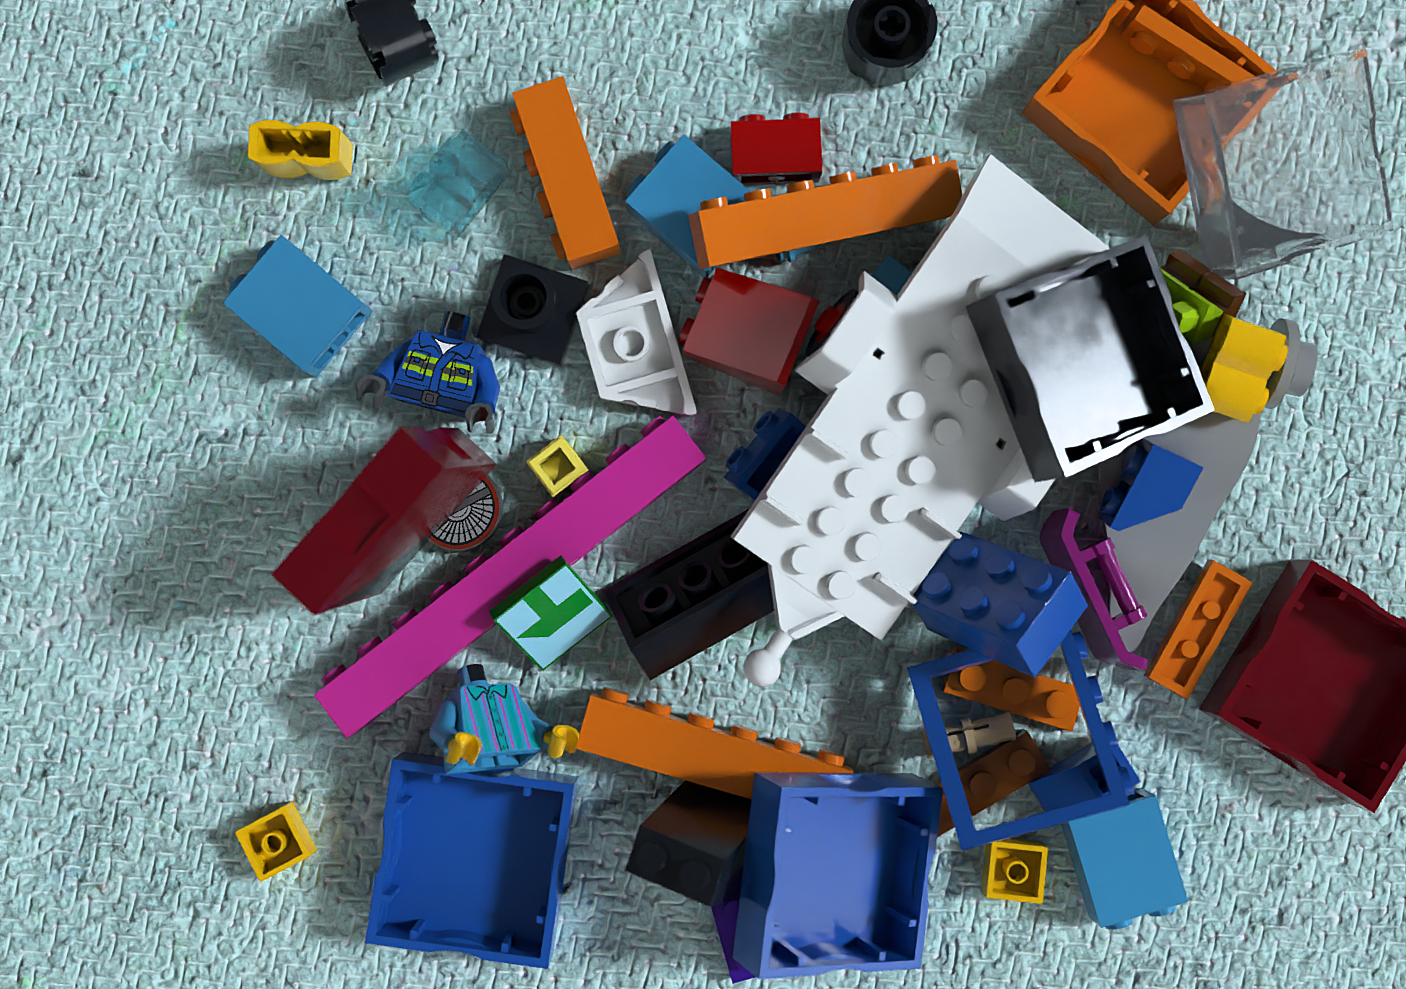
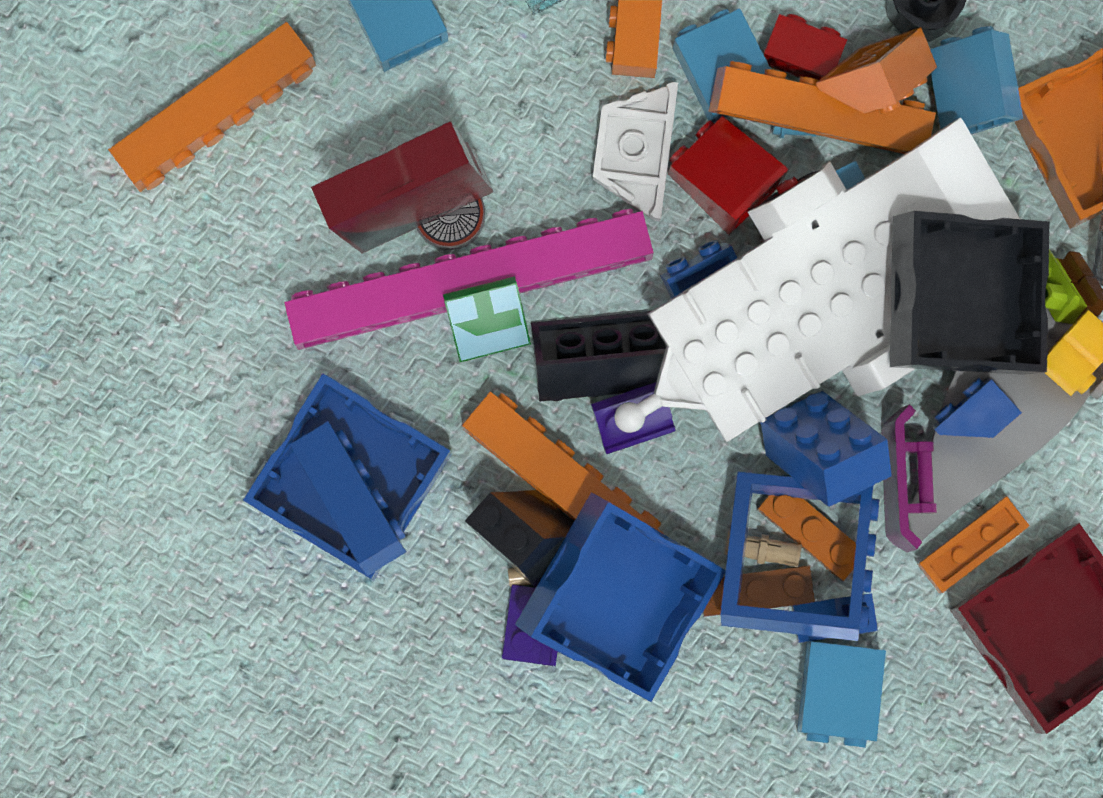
camera: 20 degrees right, 5 degrees down
yellow piece [235,801,318,882] -> none
torso [356,311,500,434] -> none
torso [429,664,579,774] -> none
black plant [476,254,589,367] -> none
light yellow slope [526,435,590,498] -> none
yellow piece [981,838,1048,904] -> none
none -> orange brick [108,22,316,192]
none -> blue brick [289,421,407,576]
none -> dark purple plate [591,382,676,455]
none -> orange slope [816,27,937,114]
none -> dark azure brick [930,26,1023,135]

